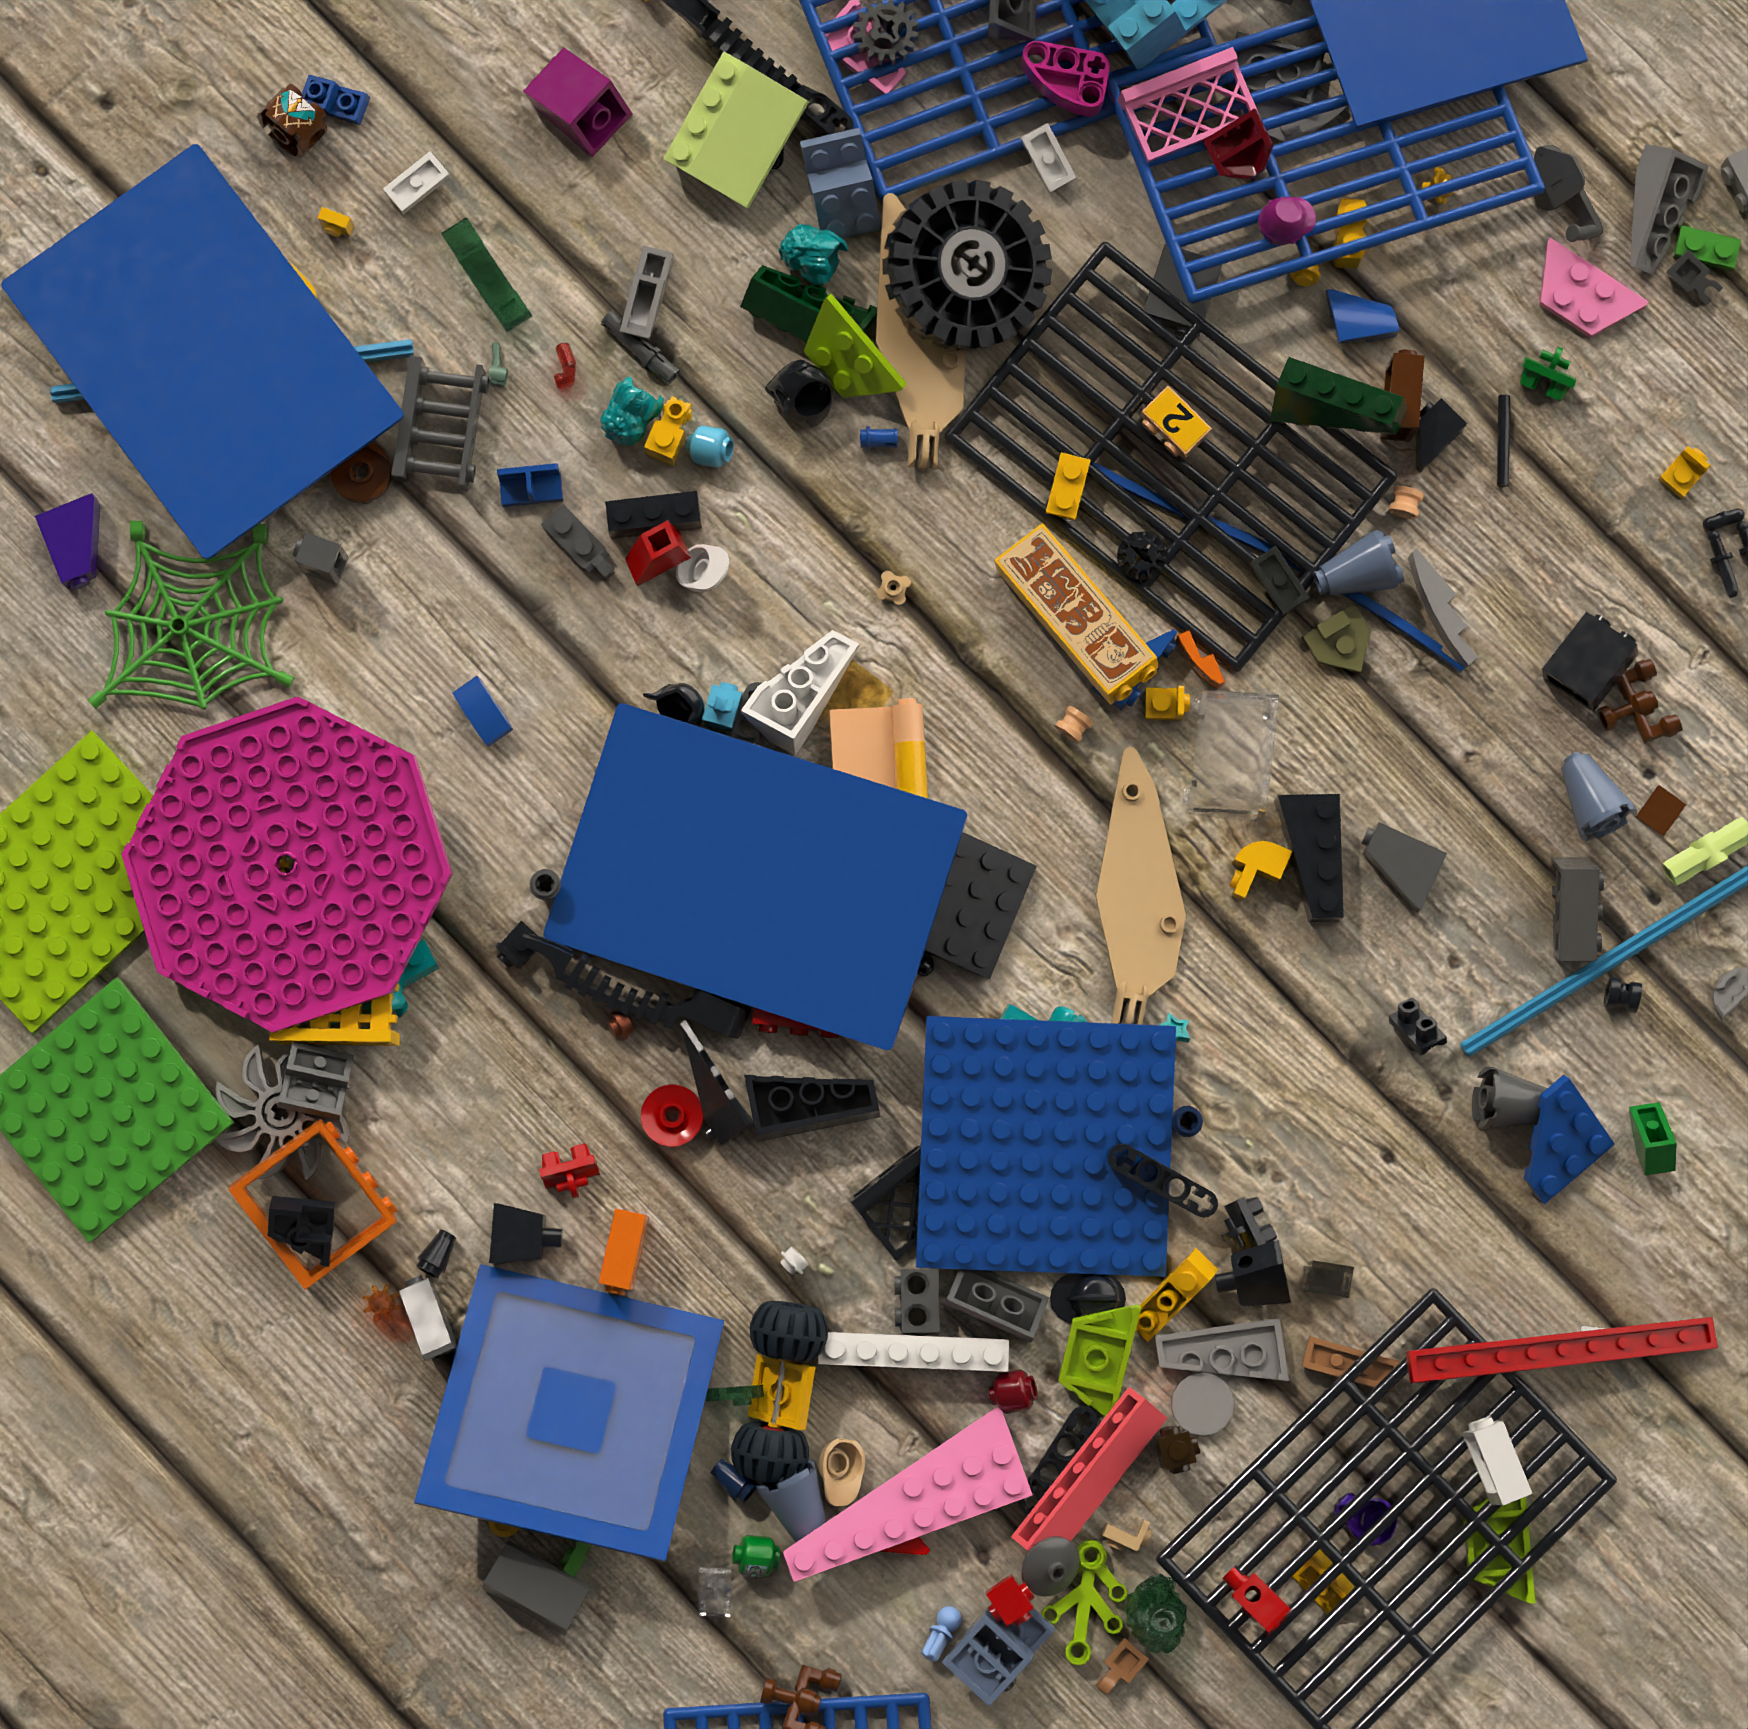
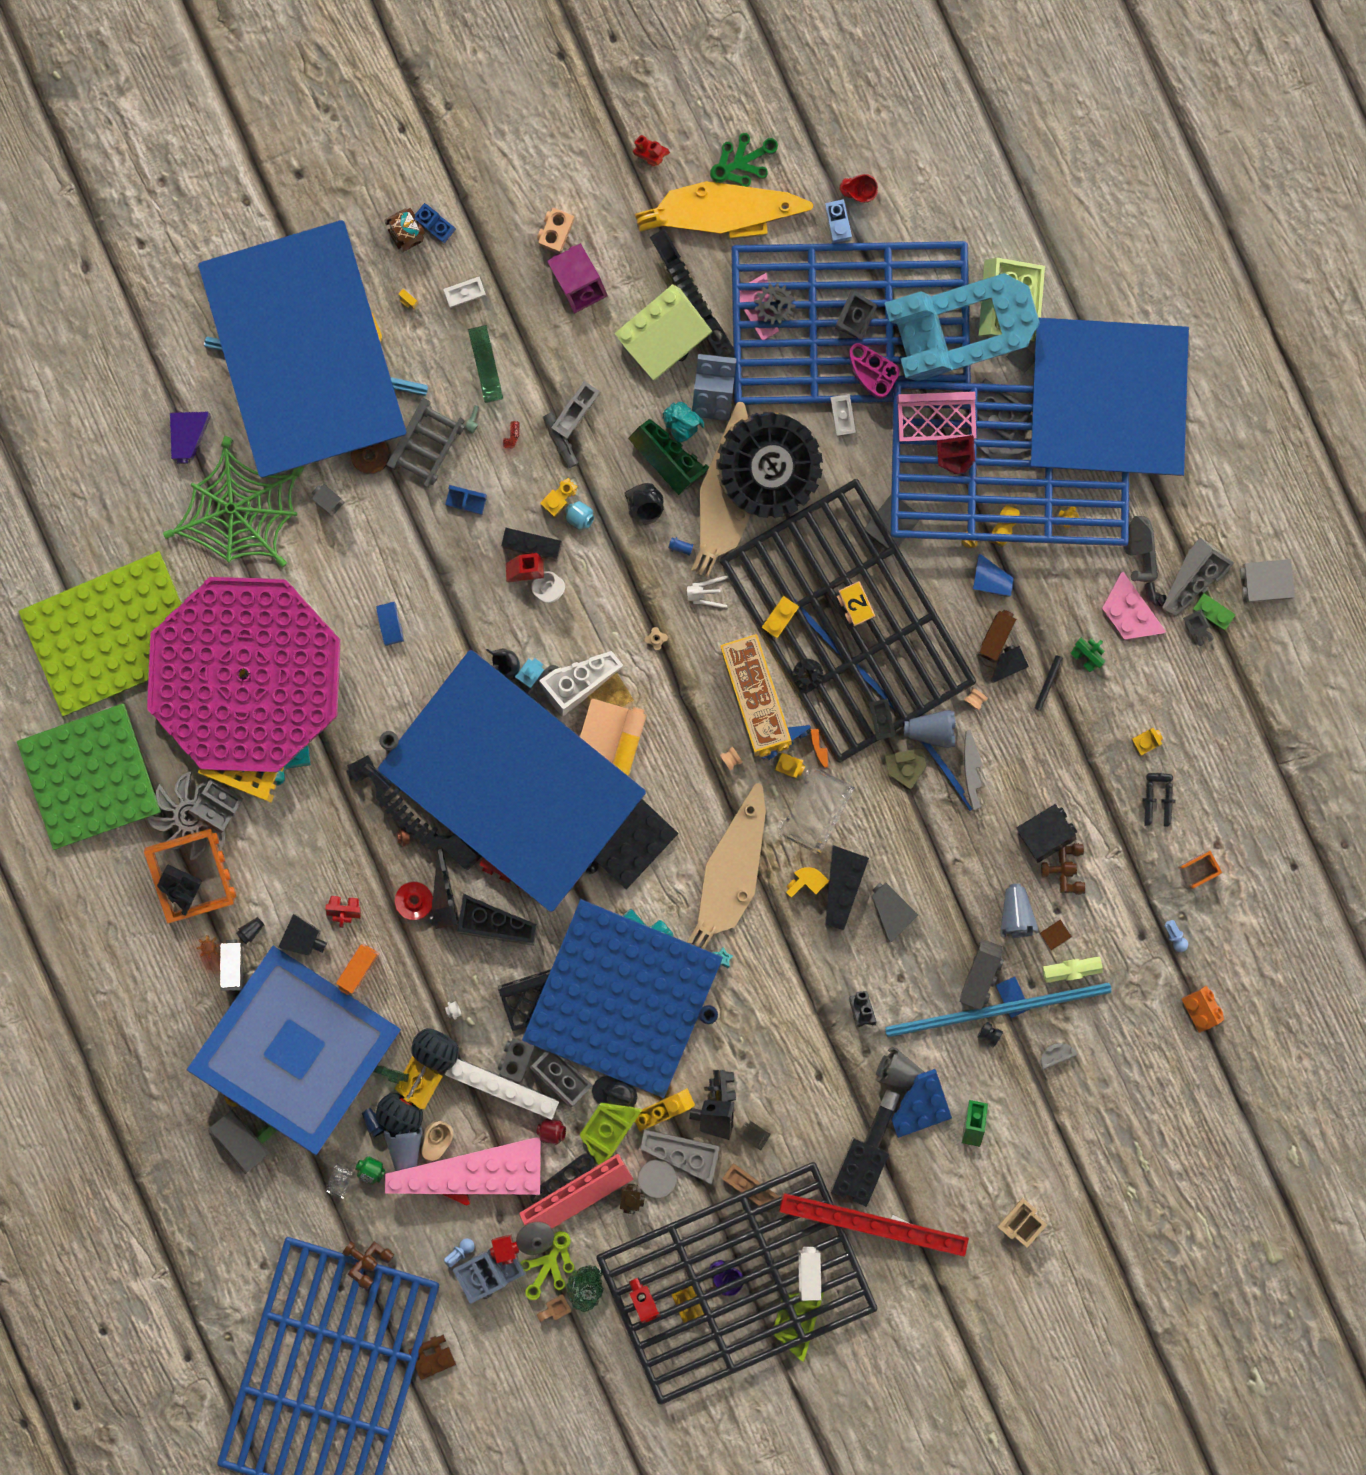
camera: 25 degrees right, 5 degrees up
dark grey hinge [541,504,615,581] -> none
teal hair [600,376,664,446] -> none
lime wing [803,293,907,398] -> none
tan bracket [1101,1519,1153,1552] -> none
black beam [1106,1143,1218,1218] -> none
magenta hat [1258,197,1316,245] -> none
dark green wedge [1270,357,1408,435] -> none
none -> light nougat brick [537,208,575,254]
none -> white plant [687,575,730,609]
none -> black piece [830,1090,900,1207]
none -> blue sticker [996,976,1030,1018]
none -> black arm [1144,582,1167,606]

